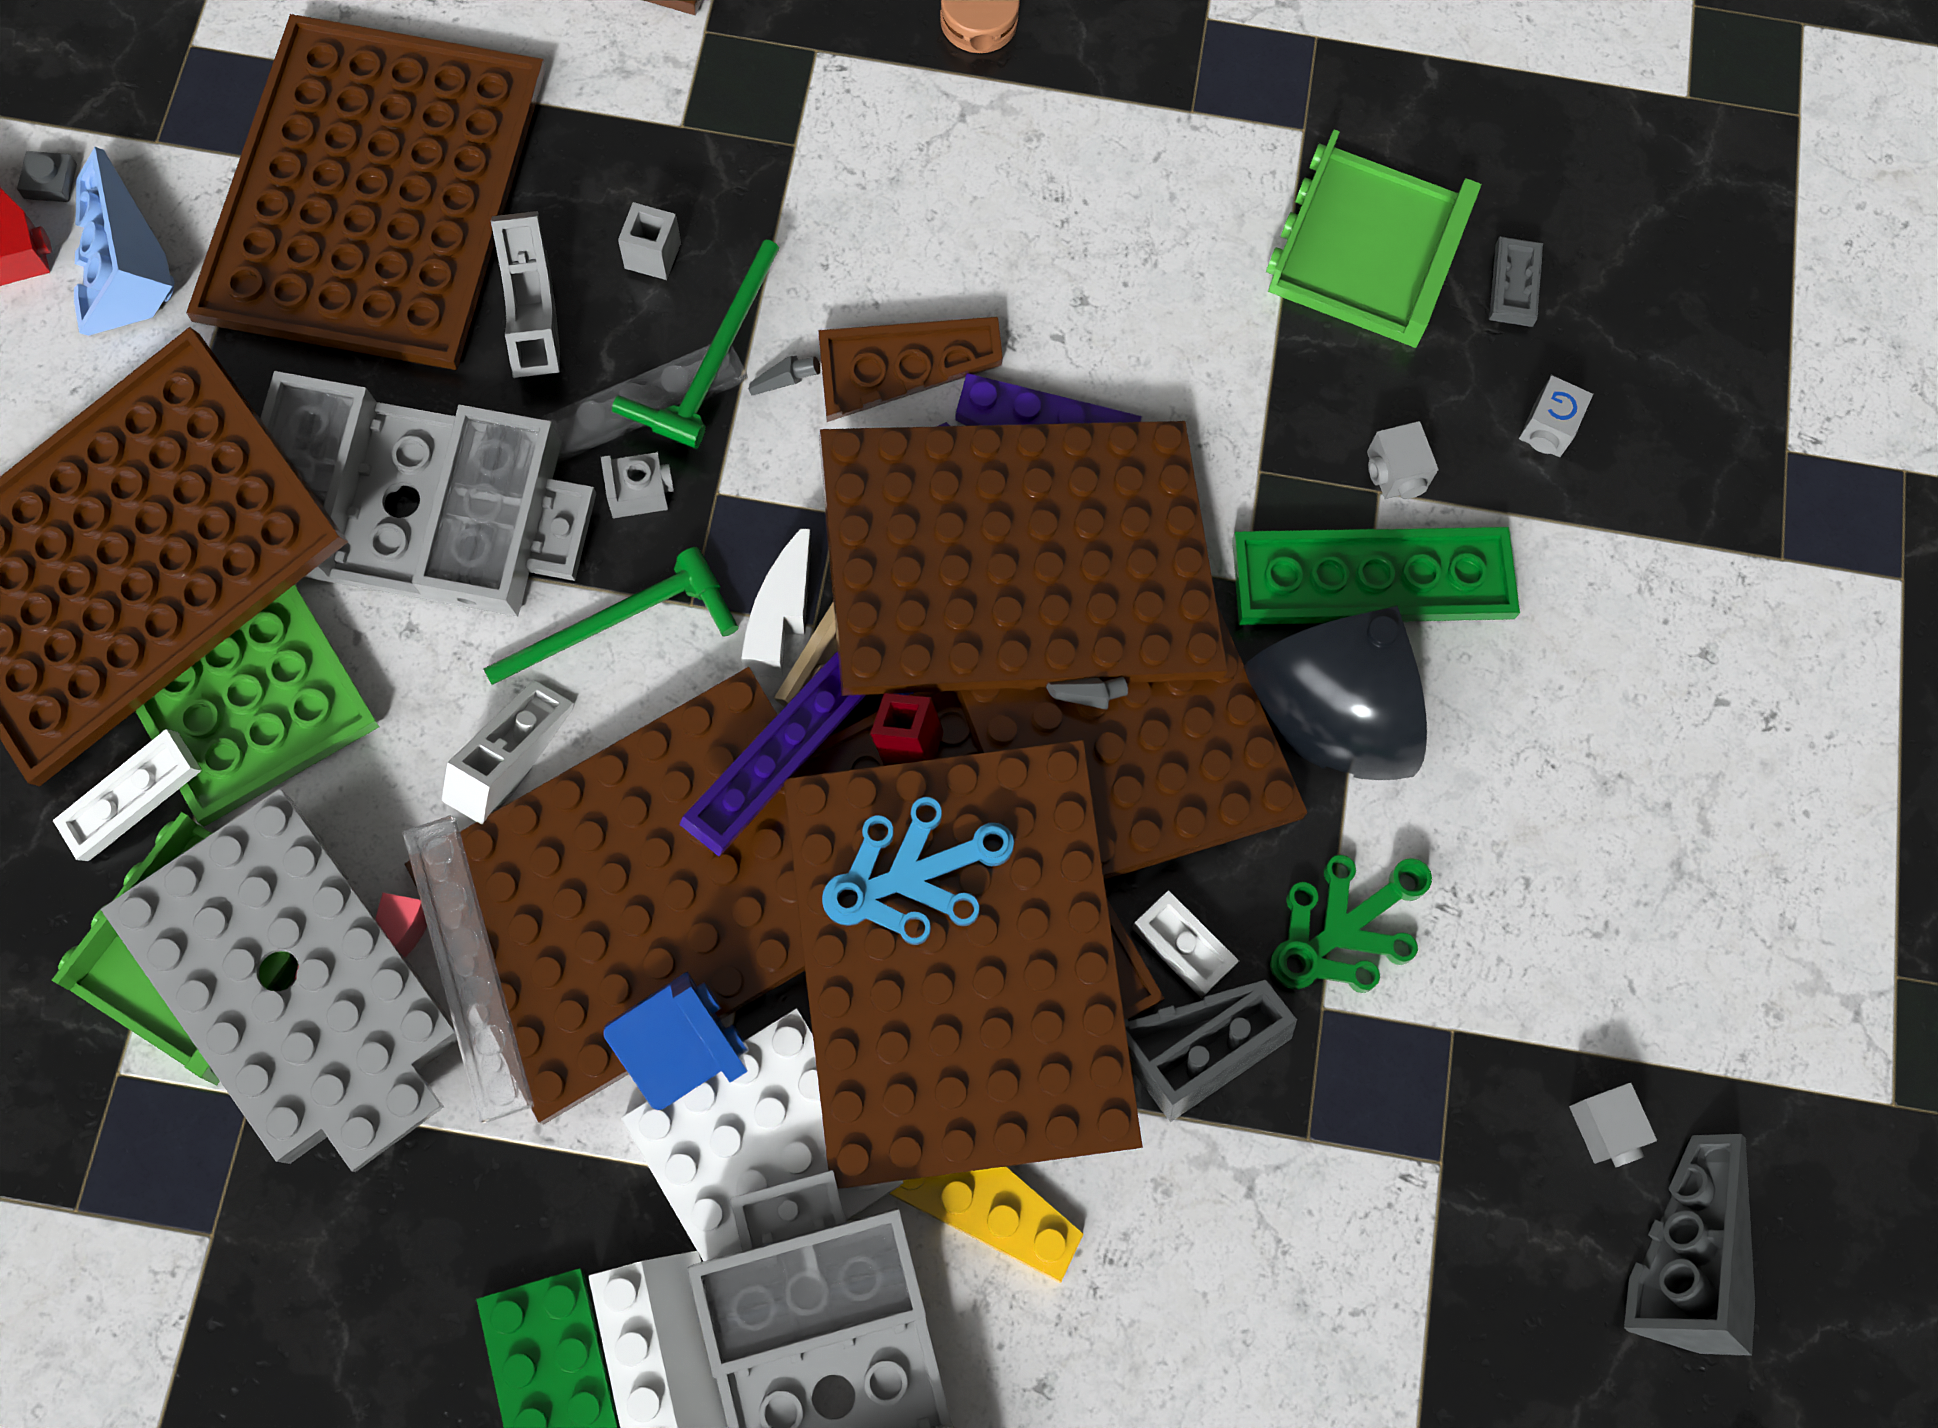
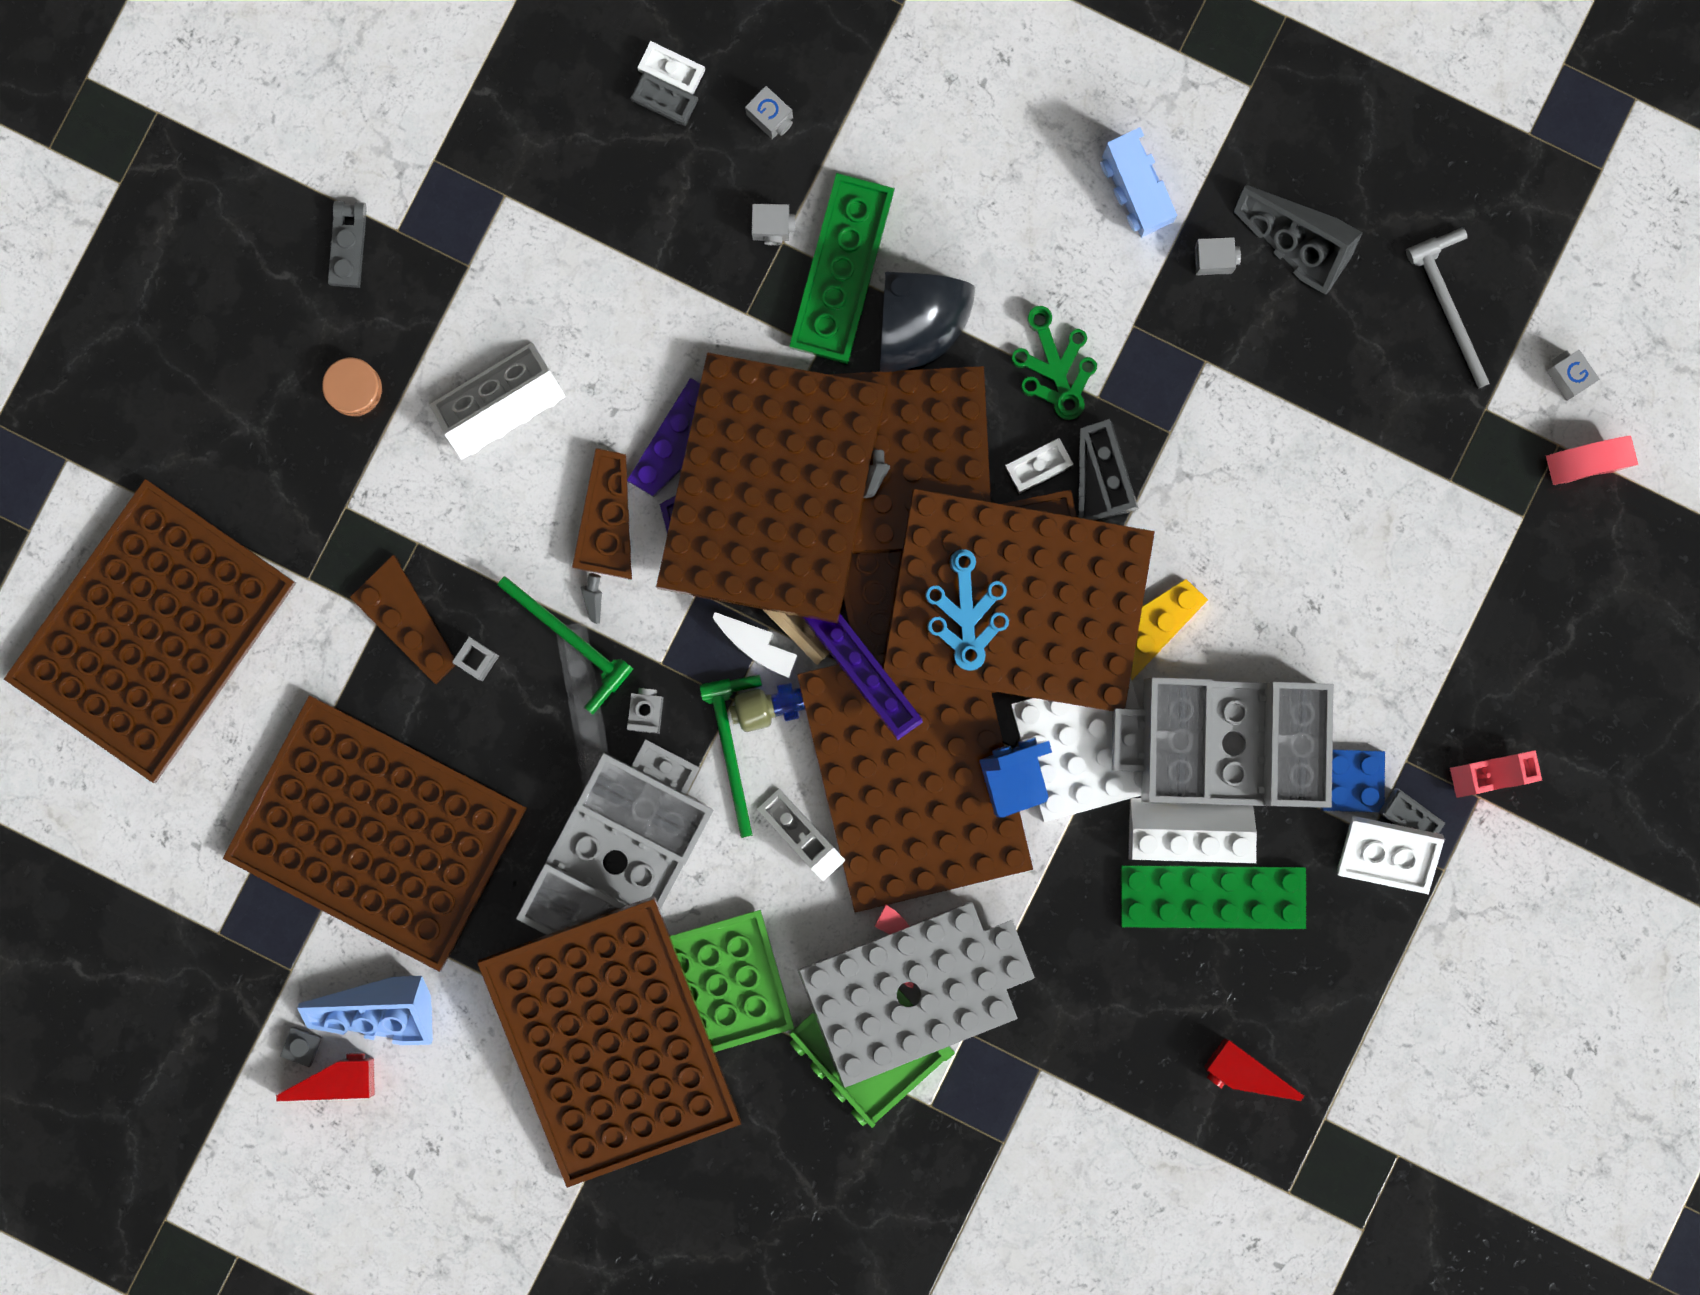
camera: 65 degrees left, 15 degrees up
white plate [53,729,202,861] -> none
clear plate [402,815,534,1123] -> none
light grey arch [491,211,560,378] -> none
dark red brick [870,693,944,766] -> none
bright green panel [1266,129,1482,348] -> none
none -> reddish brown wing [350,555,456,684]
none -> white slope [429,342,566,460]
none -> white plate [637,41,705,95]
none -> olive head [729,689,776,732]
none -> clear blue gear [771,683,806,722]
none -> light blue wedge [1100,127,1177,238]

